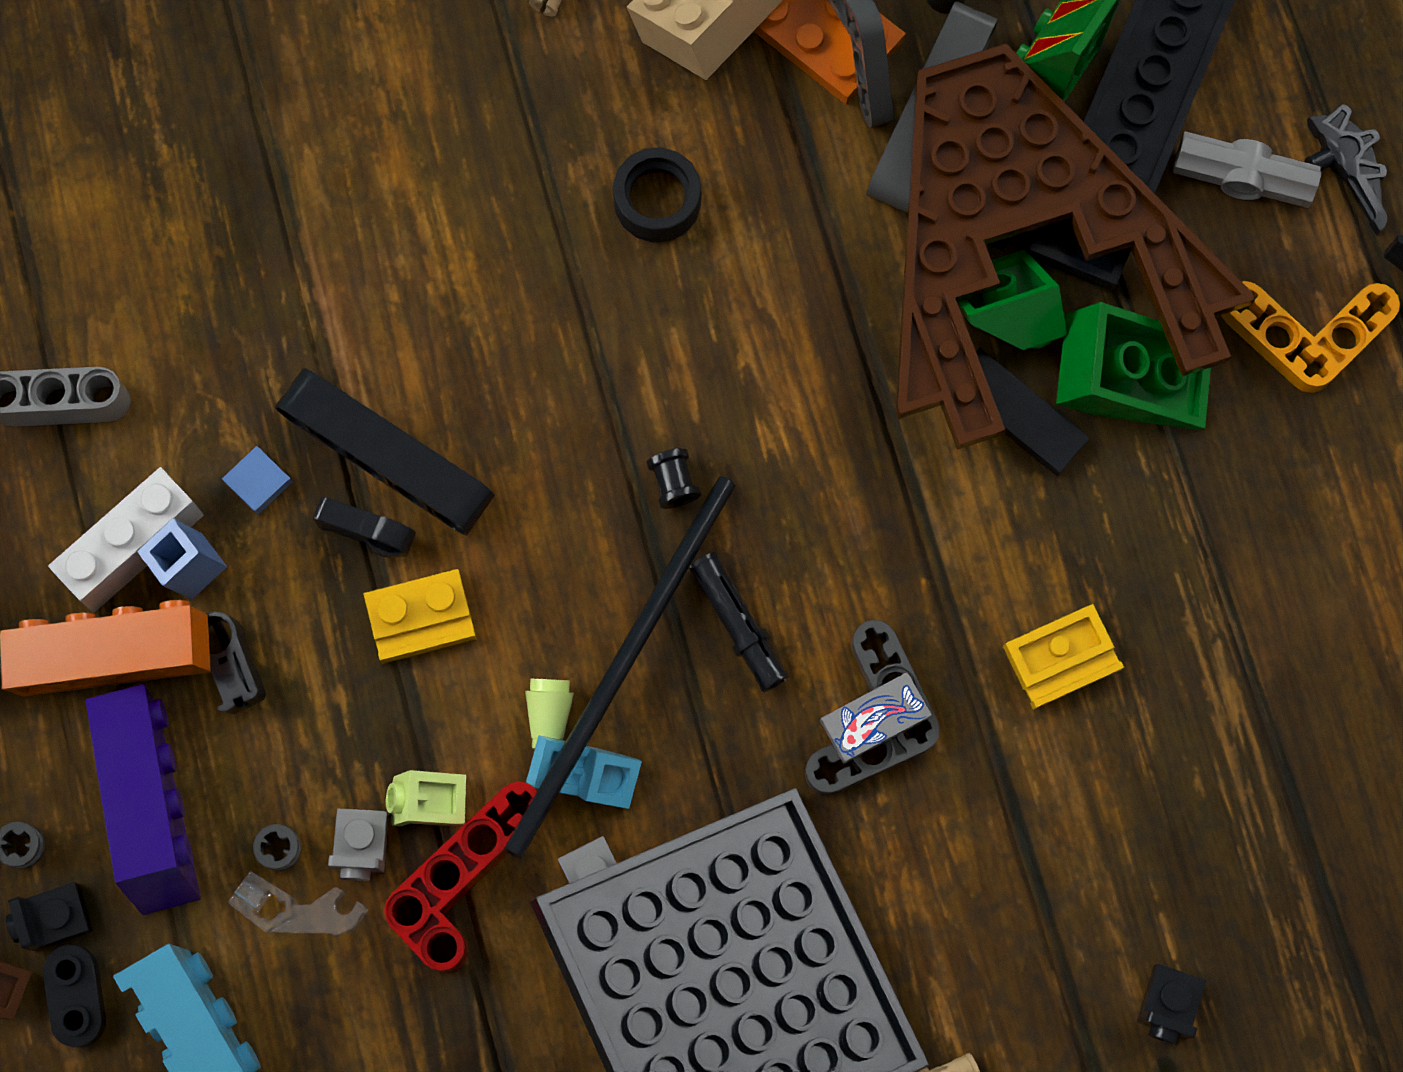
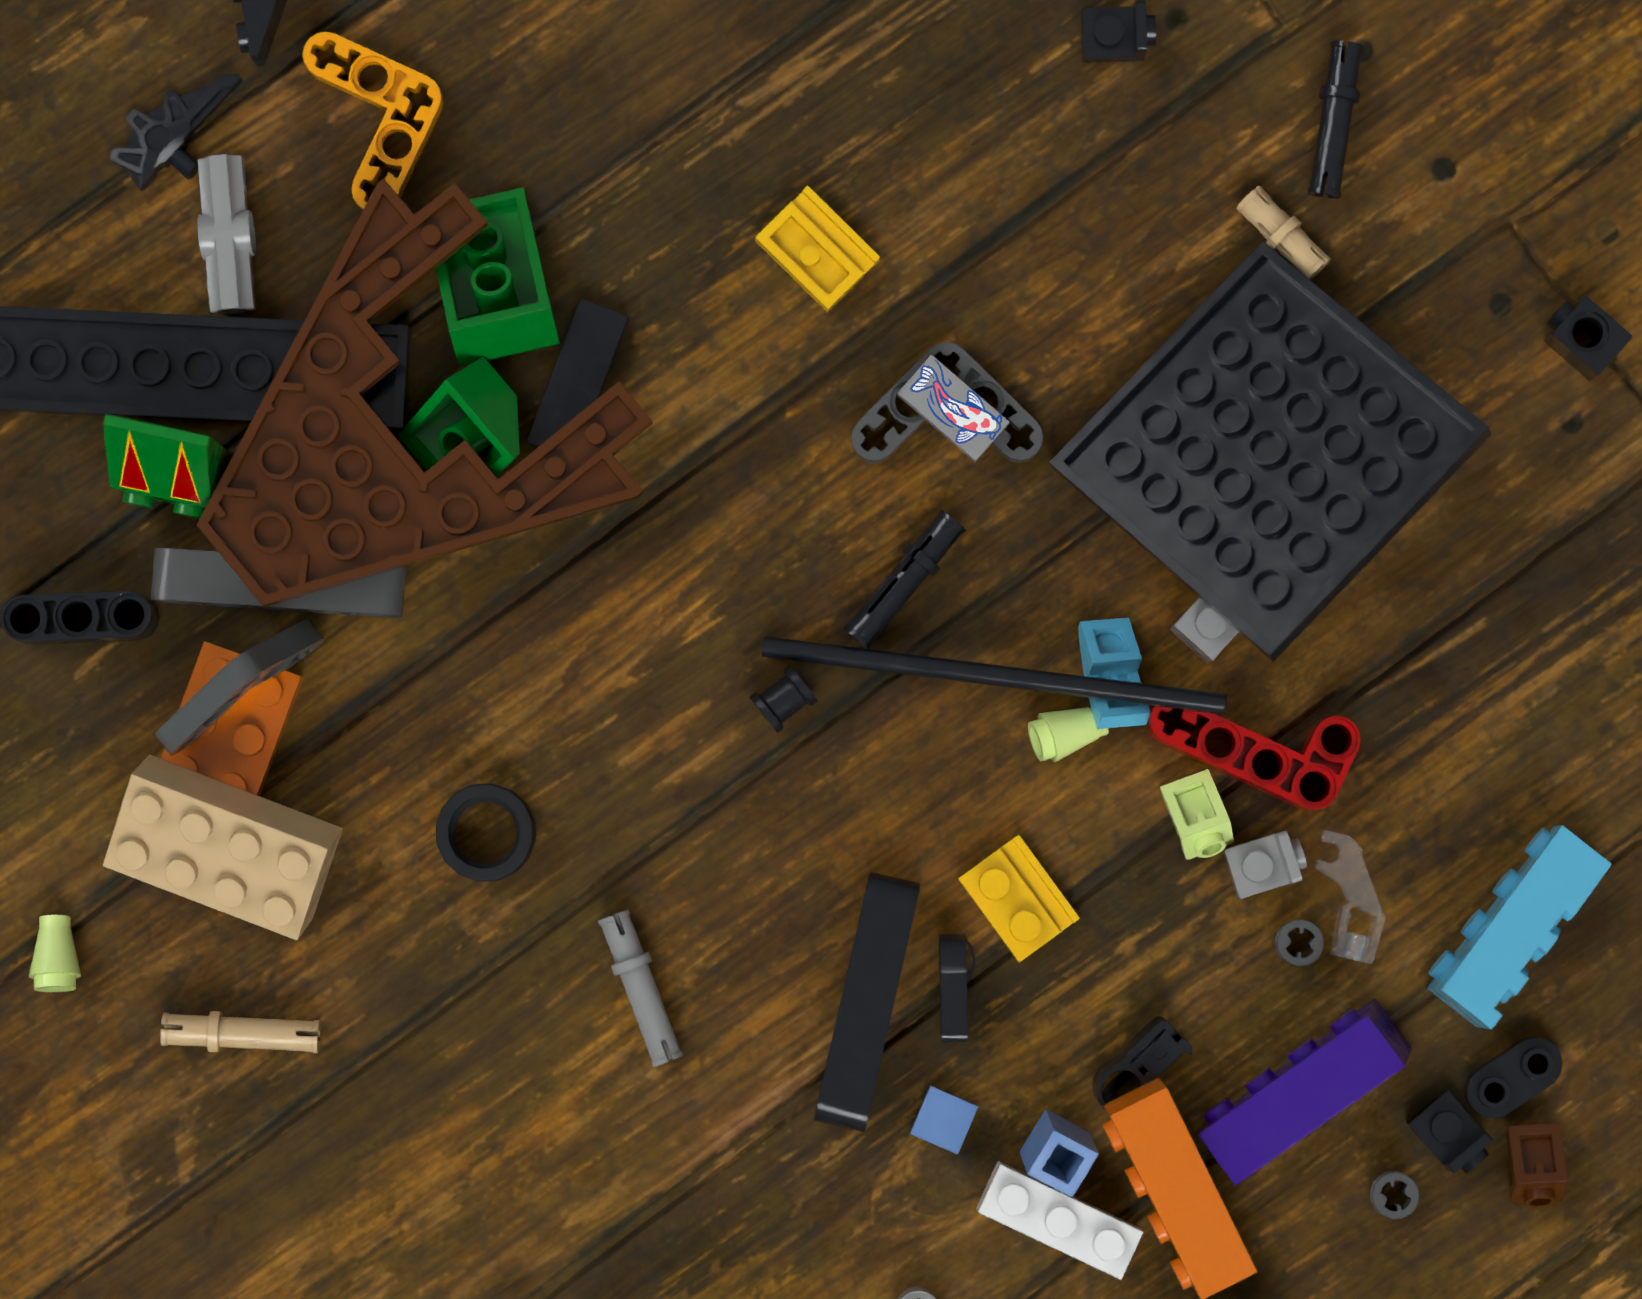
camera: 105 degrees left, 10 degrees up
none -> light grey pin [598,909,684,1067]

